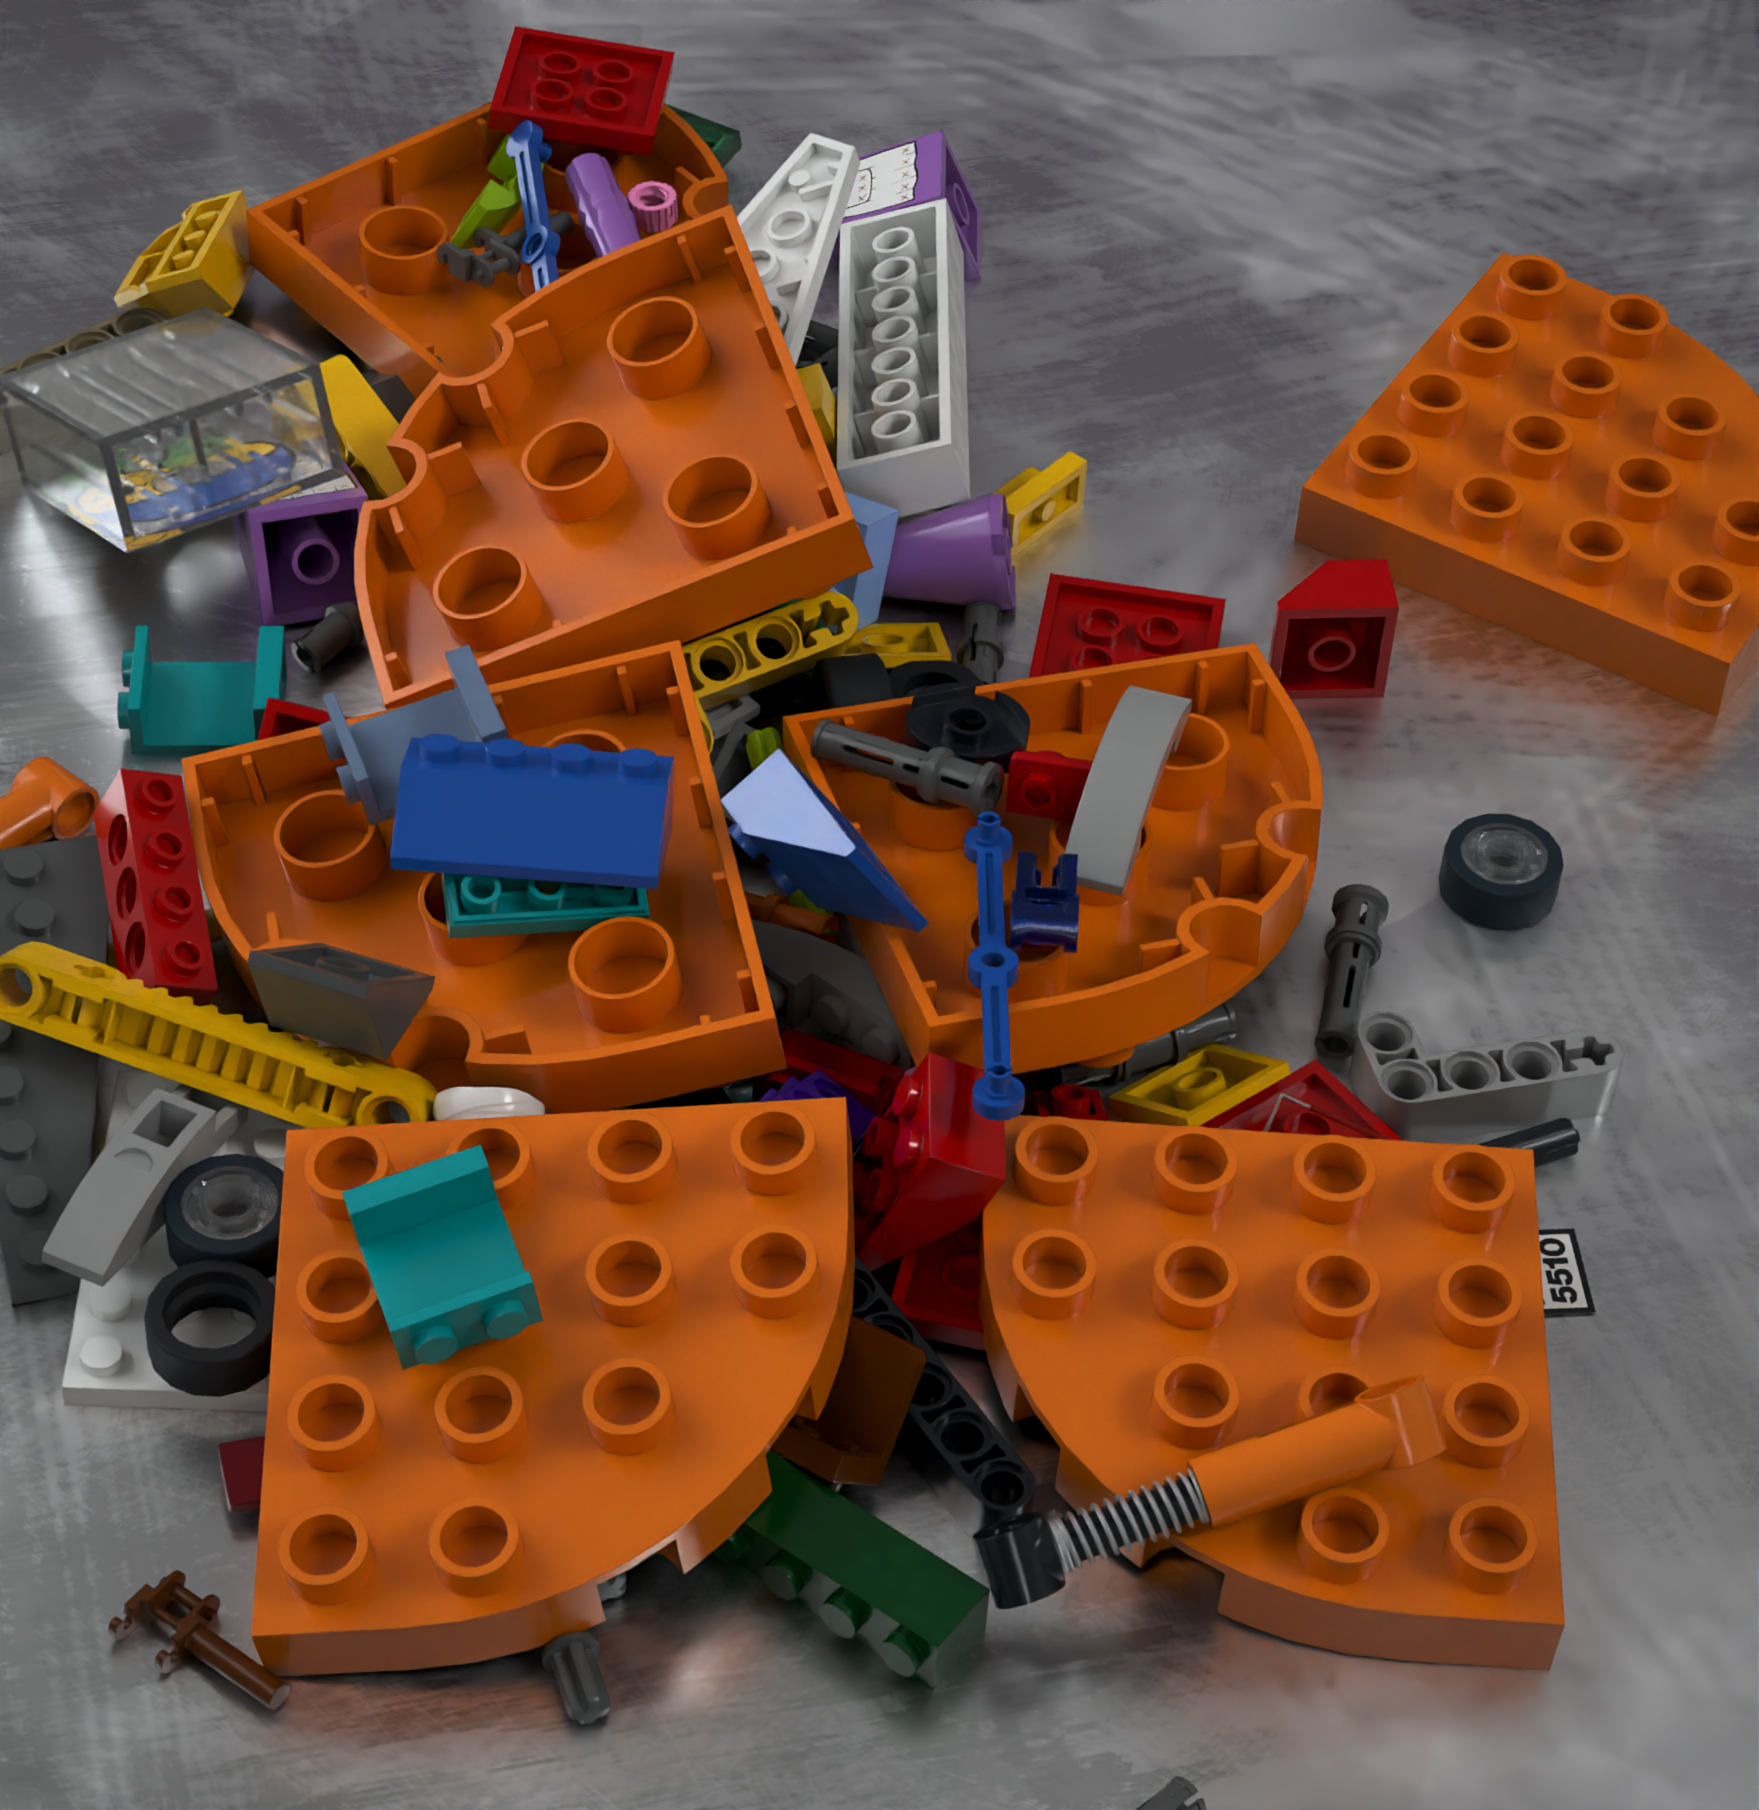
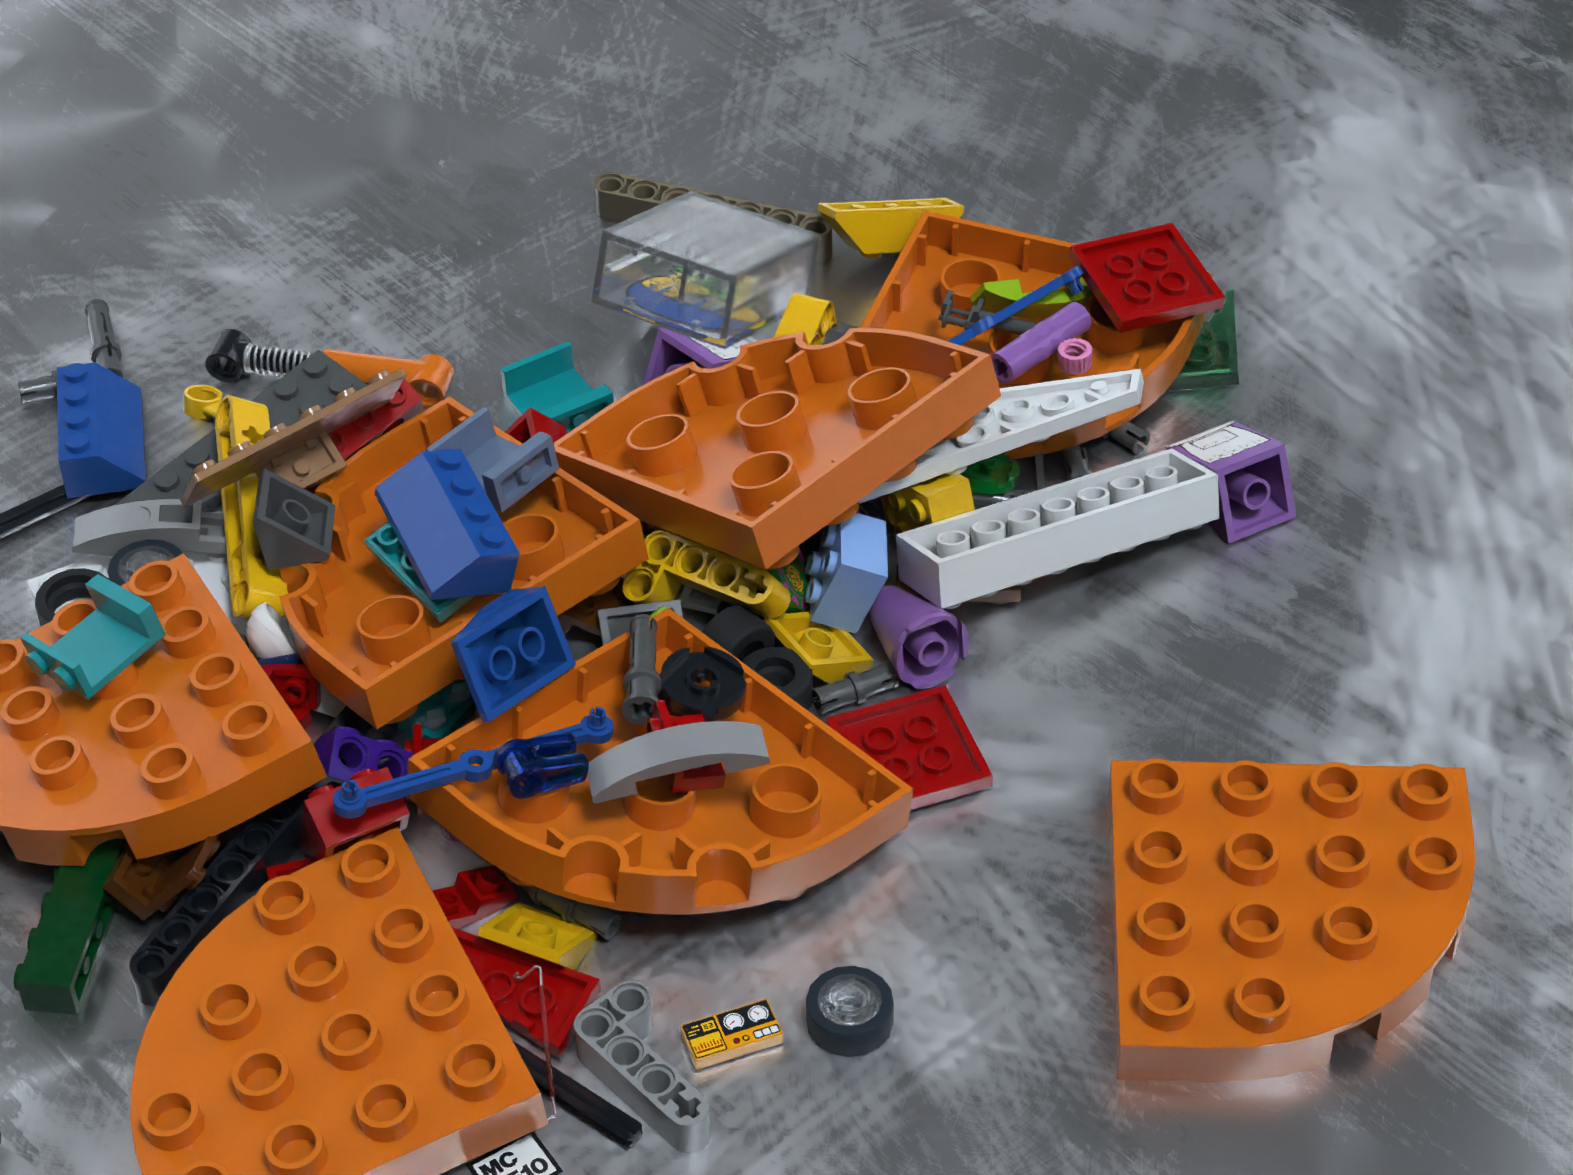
camera: 65 degrees right, 0 degrees up
piece [972,1375,1447,1609] -> none
yellow panel [993,451,1088,559] -> none
red slope [1268,559,1399,699] -> none
dark grey pin [1314,884,1389,1059] -> none
none -> medium nougat bracket [180,368,407,508]
none -> tile [680,999,783,1070]

